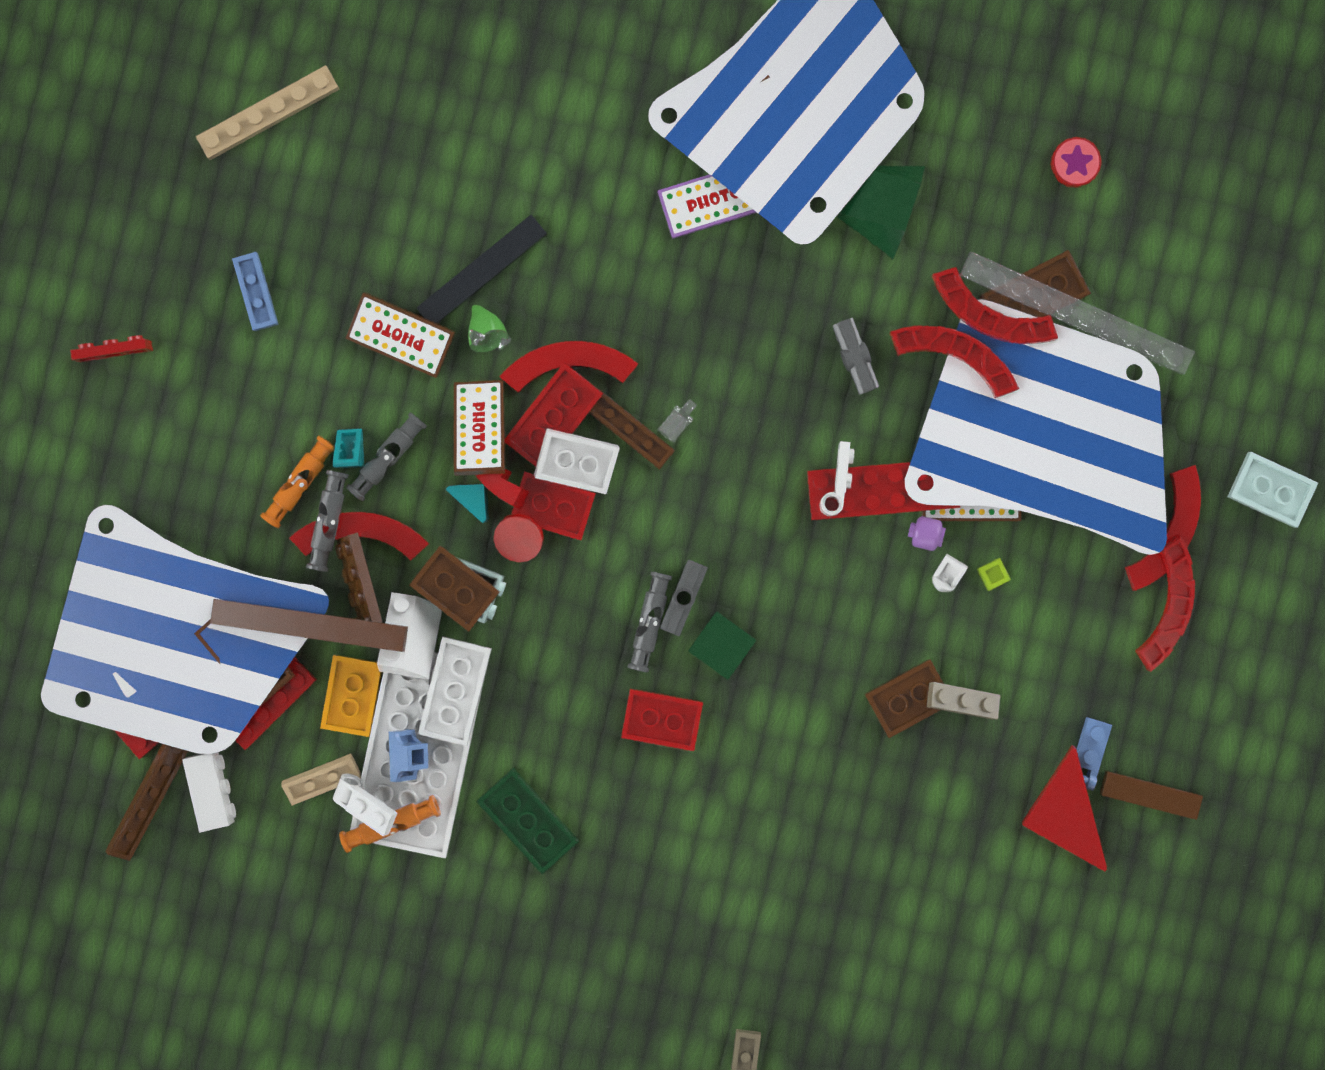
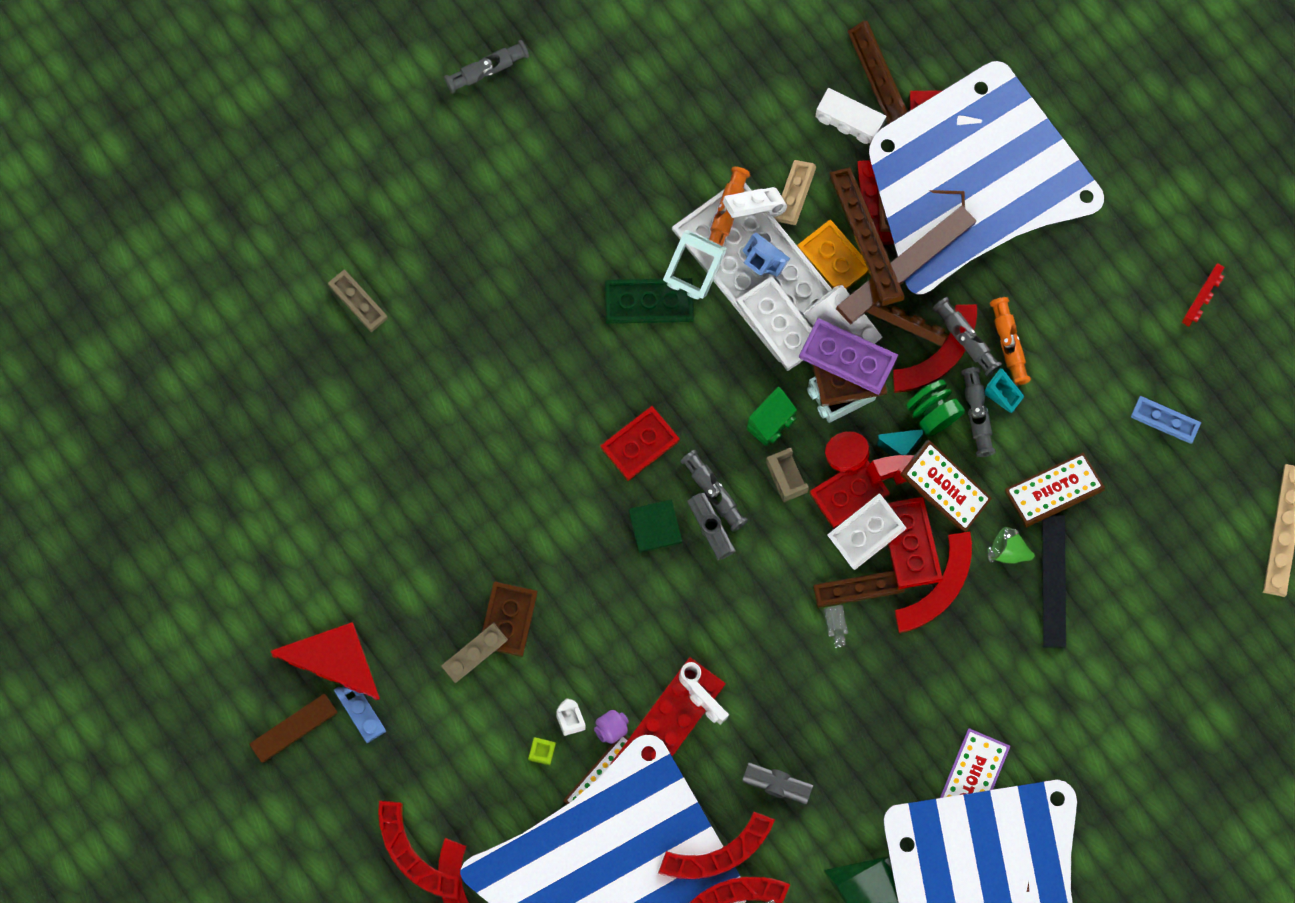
camera: 125 degrees right, 15 degrees down
none -> light aqua window [663,230,727,299]
none -> green slope [747,386,797,447]
none -> dark tan panel [766,448,809,503]
none -> medium lavender tile [799,318,898,395]
none -> reddish brown tile [830,167,904,306]
none -> green wheel [906,380,965,437]

